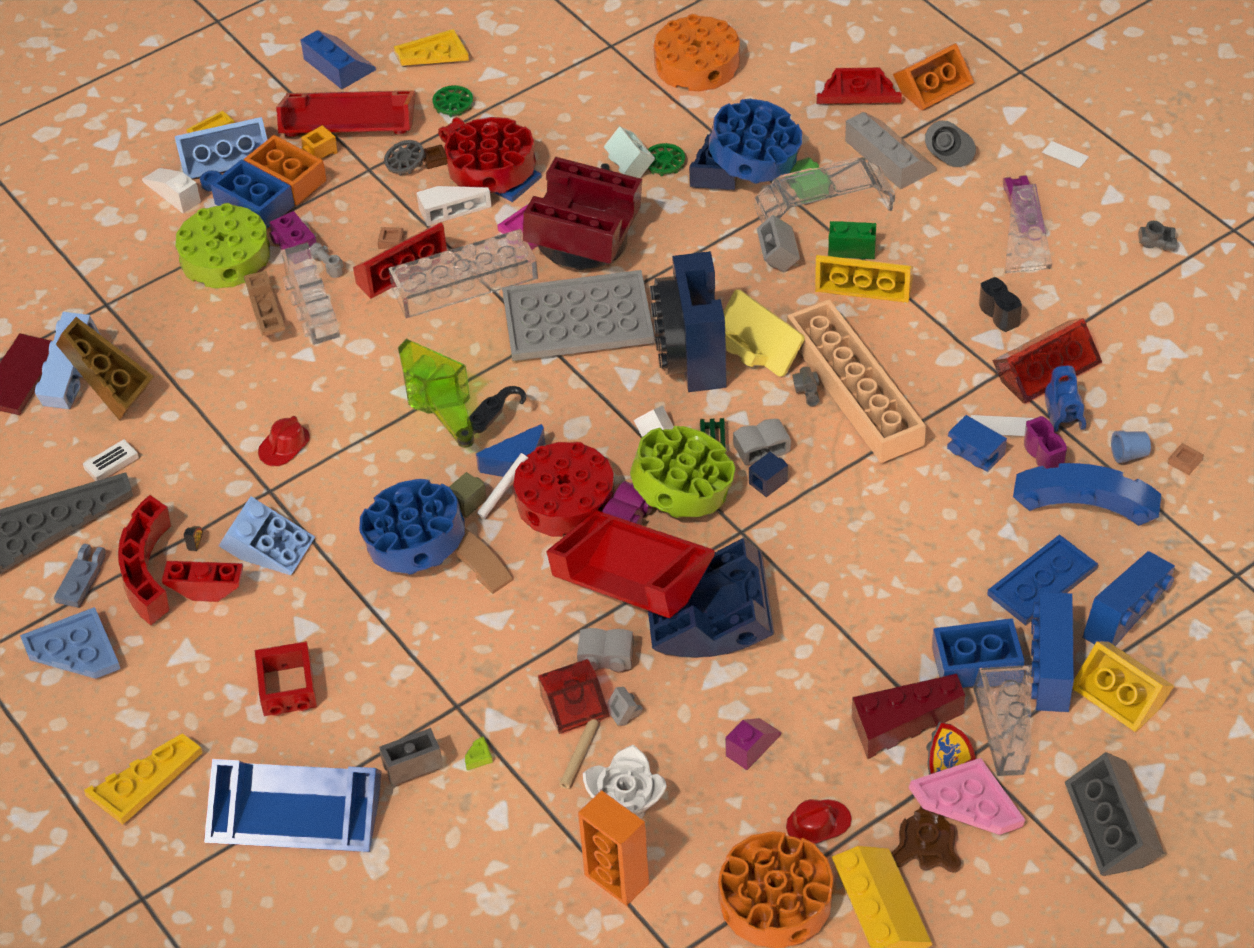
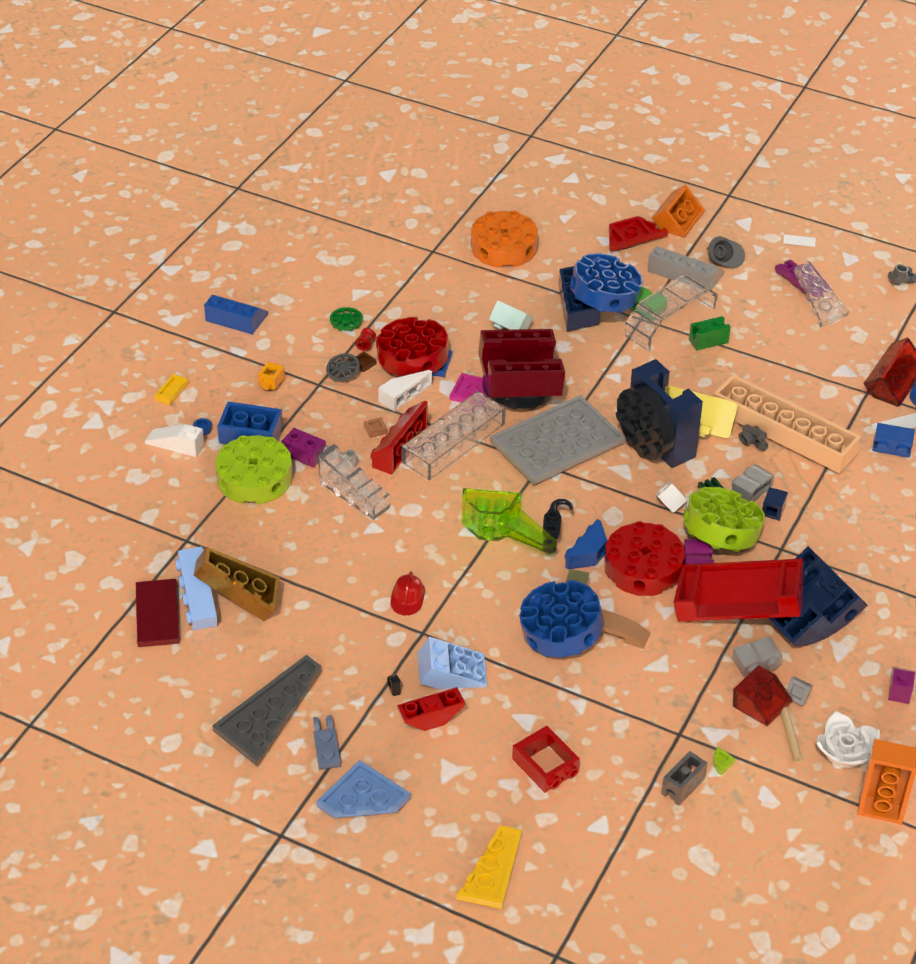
camera: 30 degrees left, 5 degrees down
white tile [83,439,139,481] -> none
red brick [118,495,171,626] -> none
light blue slope [175,117,267,179] -> none
blue slope [204,759,381,852] -> none
orange brick [243,135,327,206] -> none
medium nougat slope [244,271,285,336] -> none
red slope [276,90,416,136] -> none
yellow wing [394,29,469,66] -> none
white piece [477,453,528,519] -> none
green wheel [647,143,685,176] -> none
light grey brick [757,215,800,272] -> none
yellow slope [815,255,913,303] -> none
black brick [979,277,1022,332] -> none

